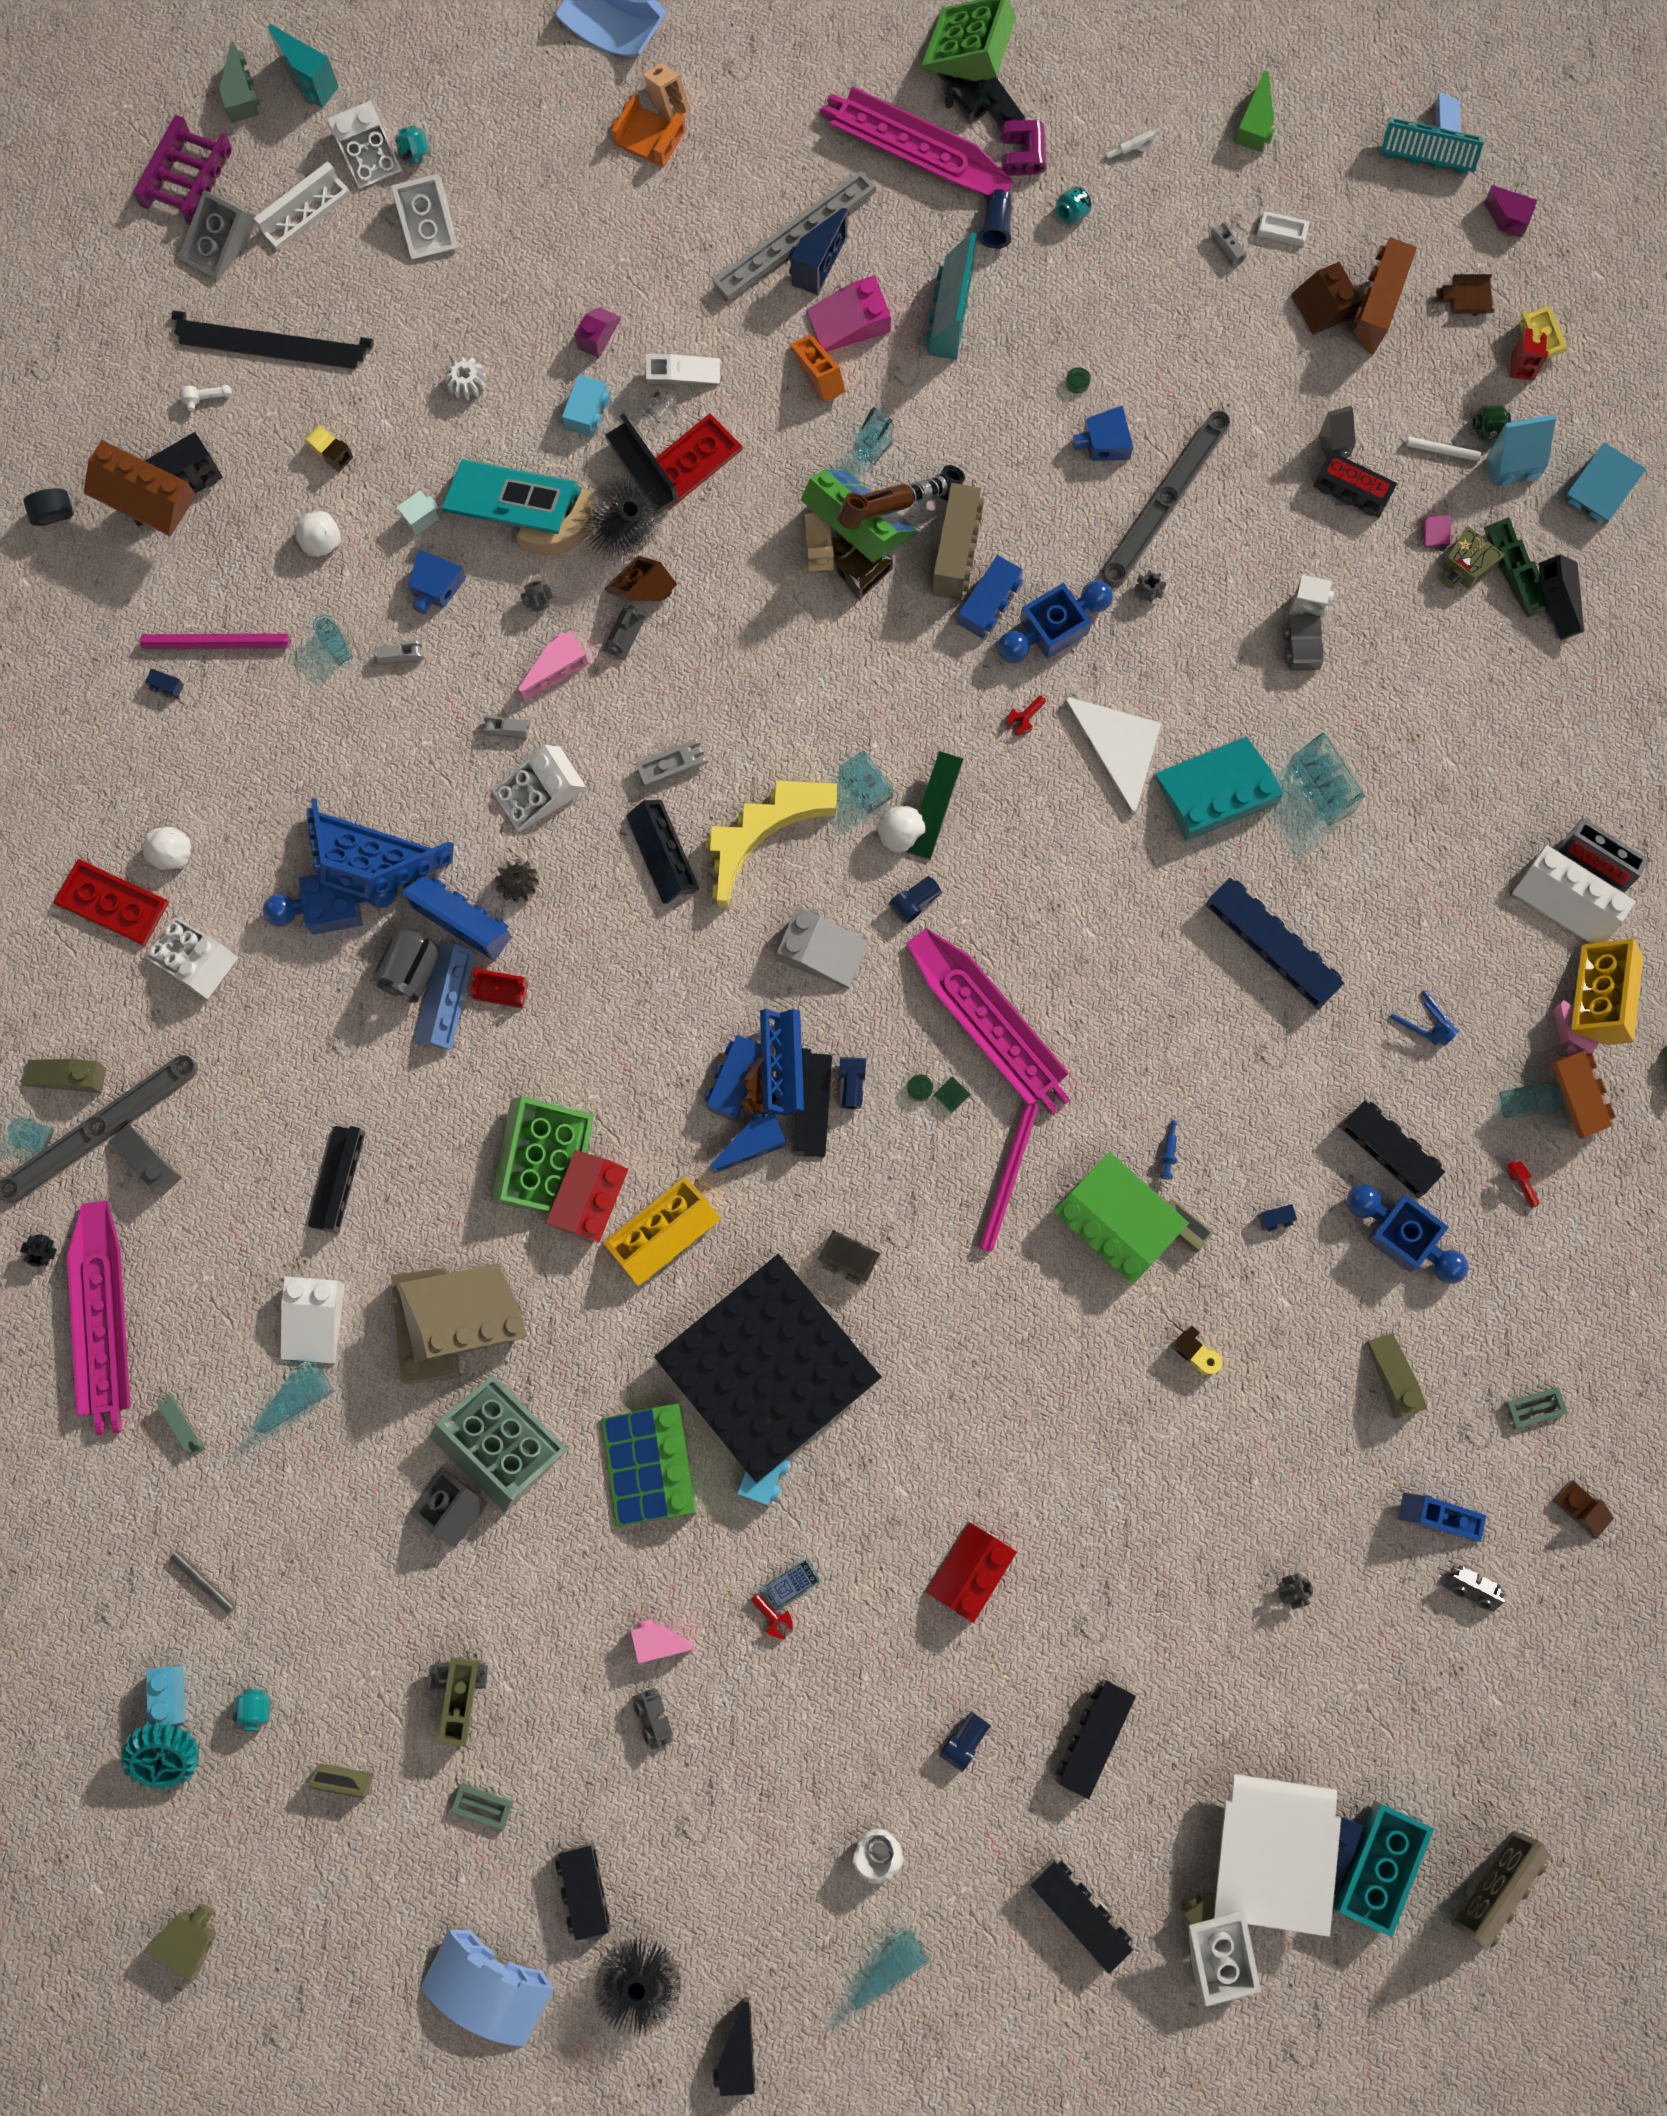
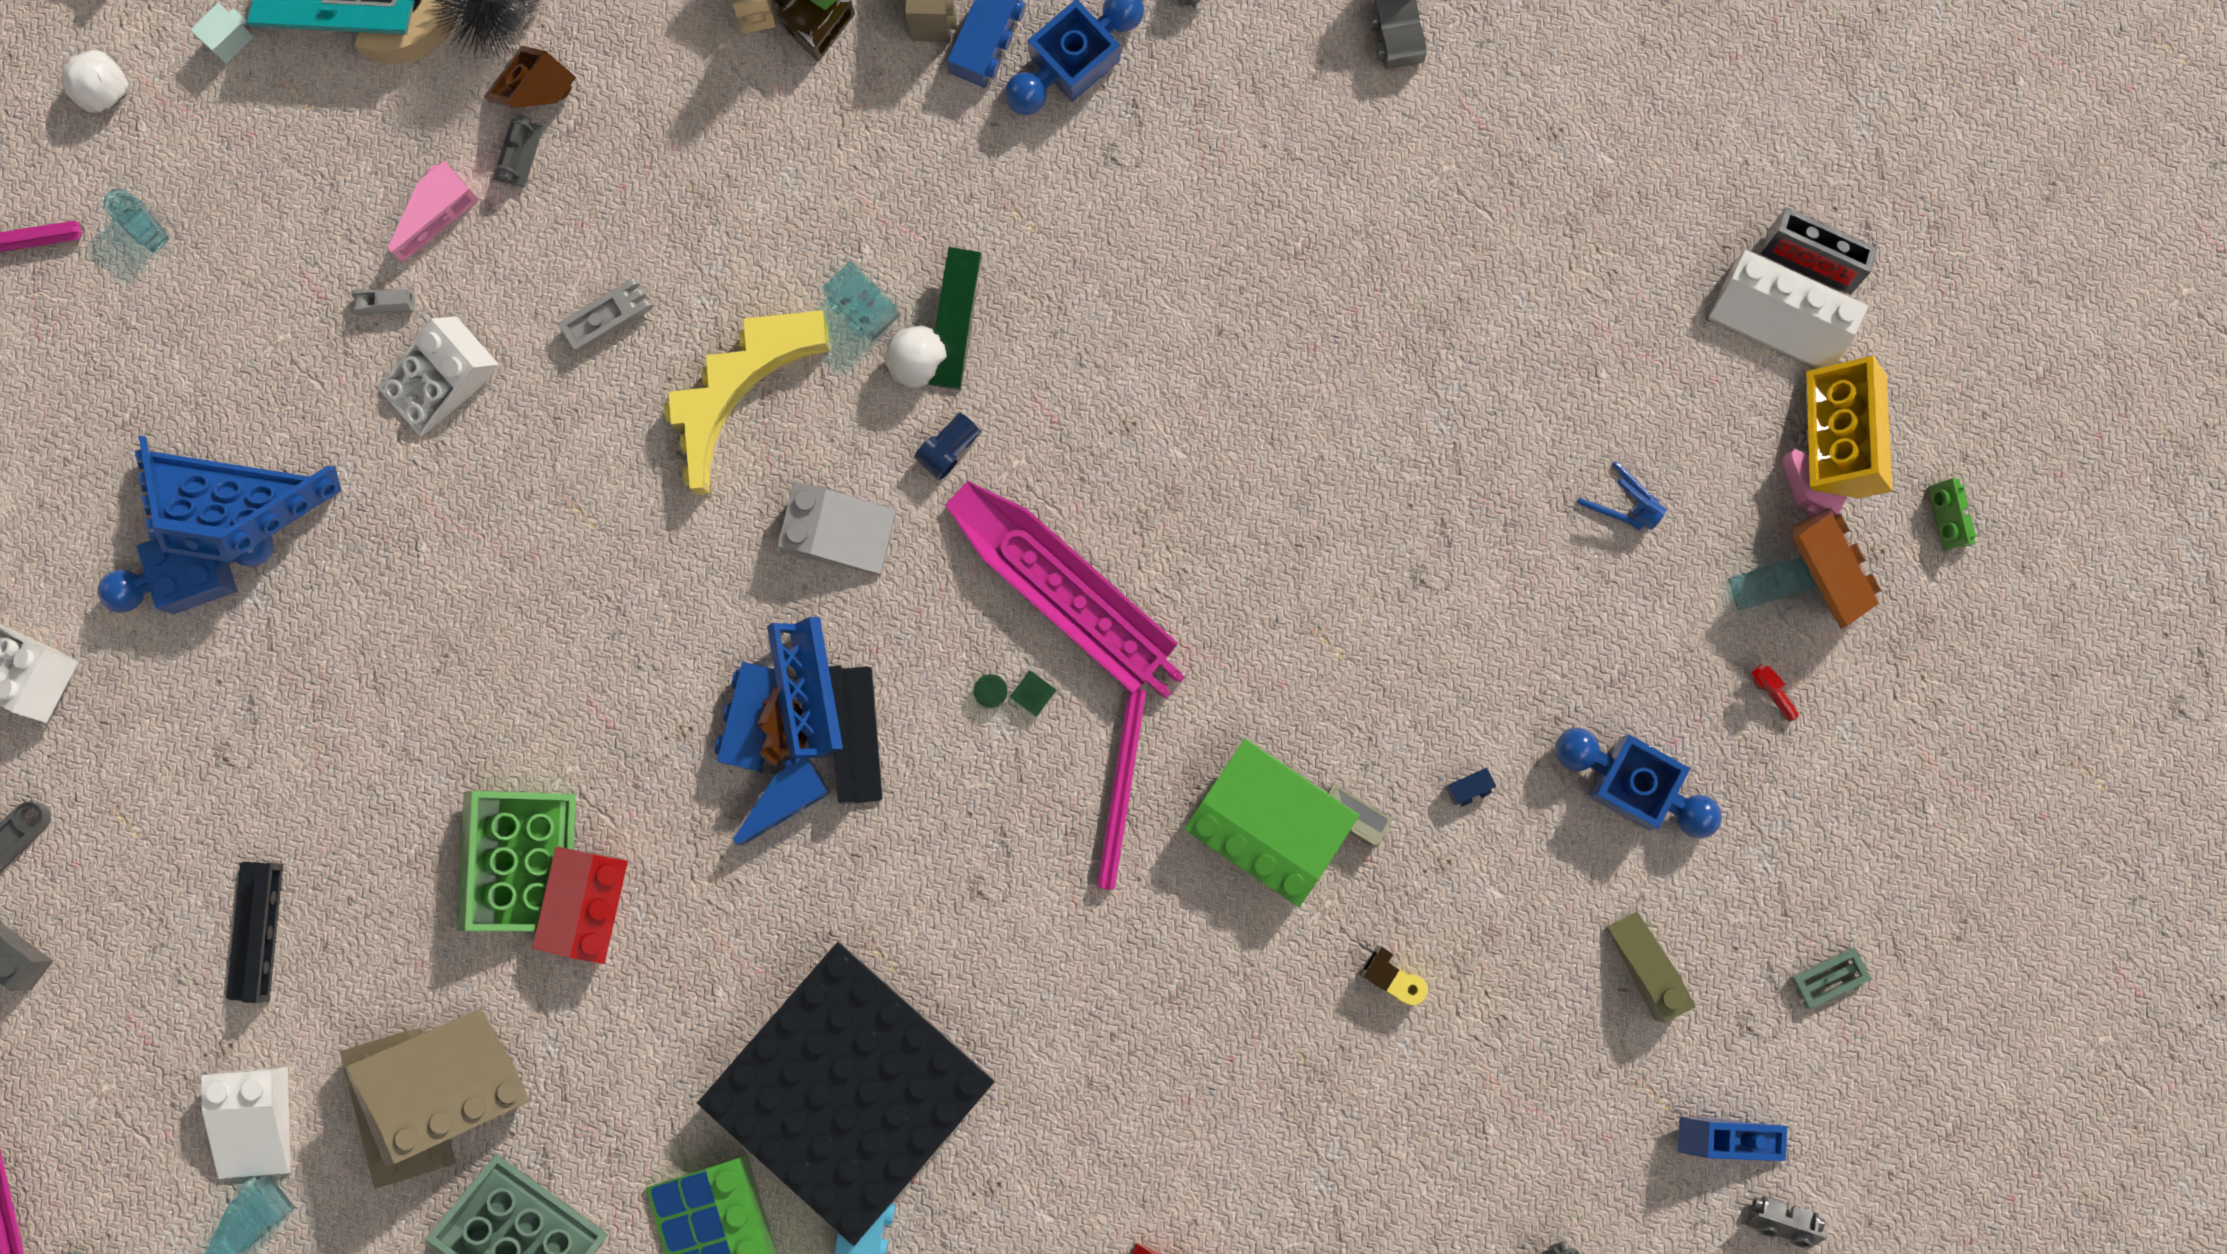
camera: 10 degrees left, 5 degrees up
dark grey cylinder [370,930,440,1004] -> none
light grey bar [376,641,424,665] -> none
blue slope [402,876,512,961] -> none
blue torso [408,550,466,614] -> none
medium blue panel [414,943,475,1050] -> none
red hinge [470,968,528,1009] -> none
clear smoke gear [495,859,539,903] -> none
dark grey gear [520,581,553,612] -> none
yellow slope [603,1176,721,1286] -> none
black panel [626,800,700,904] -> none
clear smoke brick [818,1230,880,1286] -> none
dark blue piece [839,1057,866,1110] -> none
red bar [1007,695,1046,736] -> none
white tile [1066,697,1161,814] -> none
teal slope [1154,736,1283,841] -> none
blue piece [1160,1120,1177,1180] -> none
dark blue brick [1205,878,1344,1011] -> none
clear light blue slope [1288,732,1365,827] -> none
black brick [1339,1100,1446,1199] -> none
reddish brown slope [1553,1480,1614,1539] -> none

